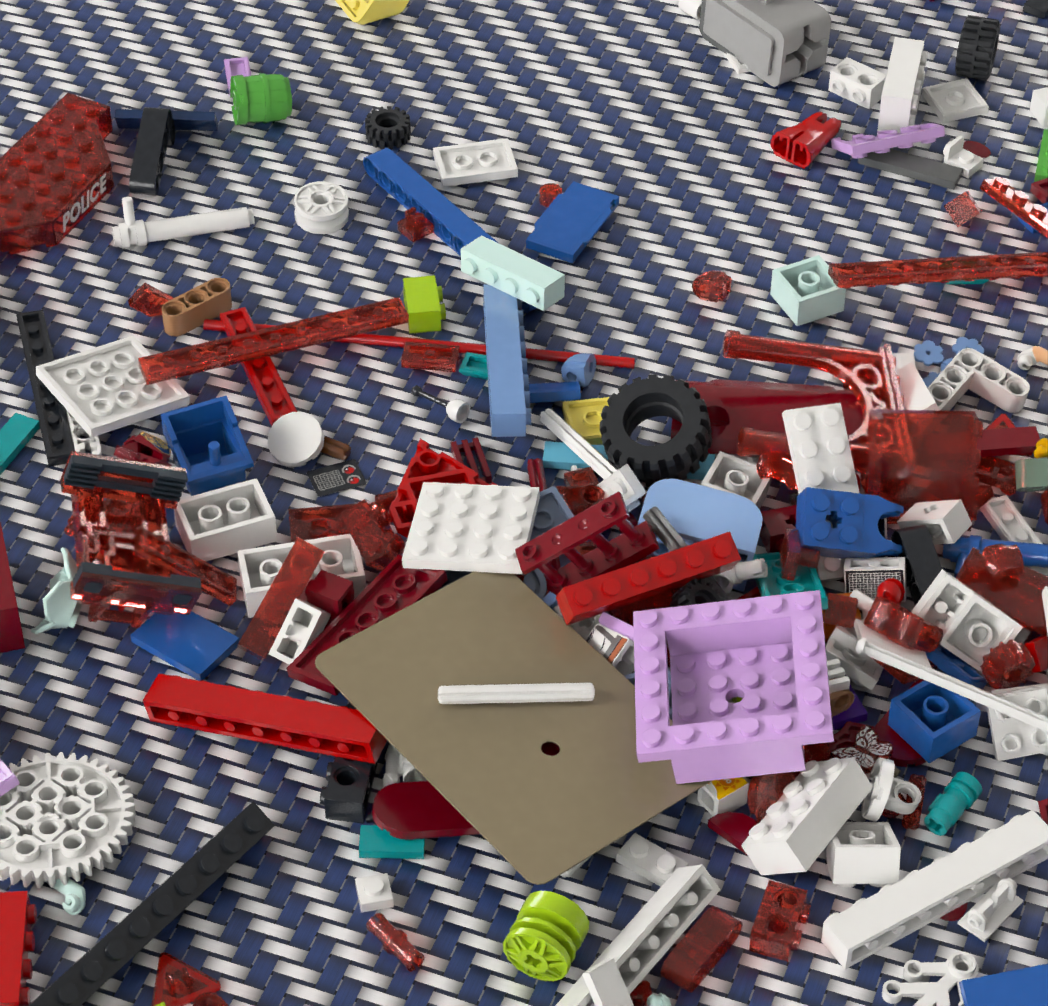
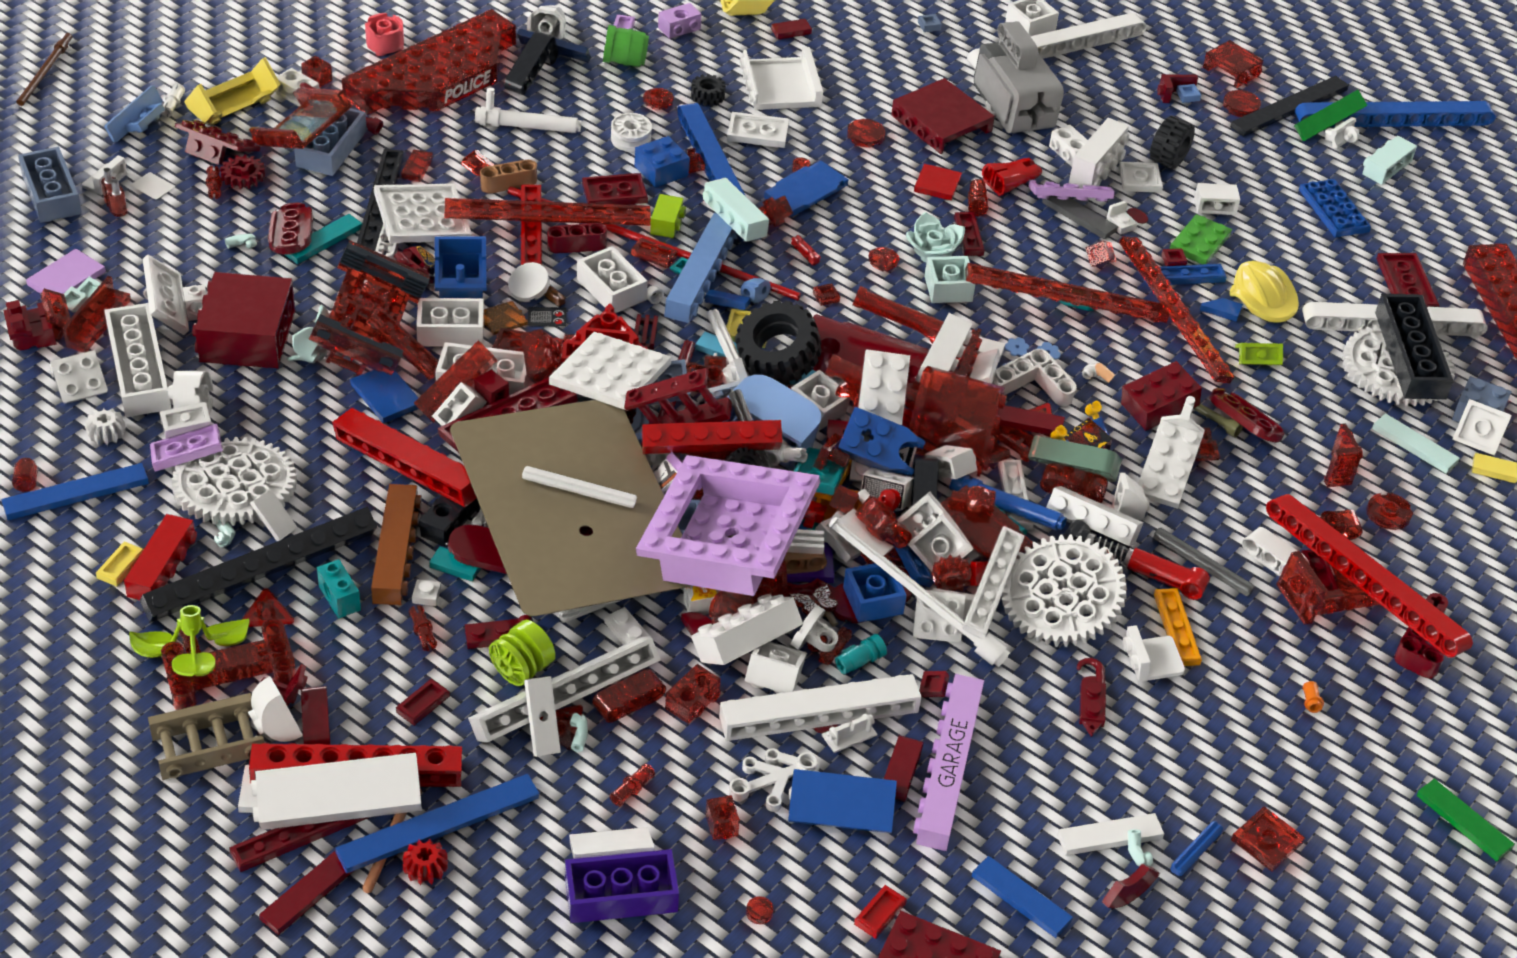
camera: 15 degrees right, 0 degrees up
none -> white tile [250,489,298,541]
none -> teal brick [317,559,361,619]
none -> dark orange brick [371,484,422,605]
none -> clear red tile [401,149,433,182]
none -> dark red plate [465,615,533,649]
none -> clear orange piece [484,301,528,335]
none -> white cone [527,5,566,40]
none -> dark red beam [547,223,607,253]
none -> white brick [577,246,648,313]
none -> dark red tile [582,173,648,208]
none -> blue brick [634,136,690,188]
none -> clear red gear [643,88,674,110]
none -> lavender brick [658,3,702,39]
none -> white panel [740,47,823,110]
none -> clear red brick [758,195,793,227]
none -> dark red tile [771,19,812,39]
none -> red axle [791,235,821,265]
none -> clear red tile [813,283,840,306]
none -> clear red tile [847,119,885,148]
none -> dark red panel [891,78,995,154]
none -> light aqua brick [906,212,965,262]
none -> red tile [914,164,962,201]
none -> white brick [915,313,972,391]
none -> dark red tile [954,212,985,256]
none -> clear red axle [968,179,988,216]

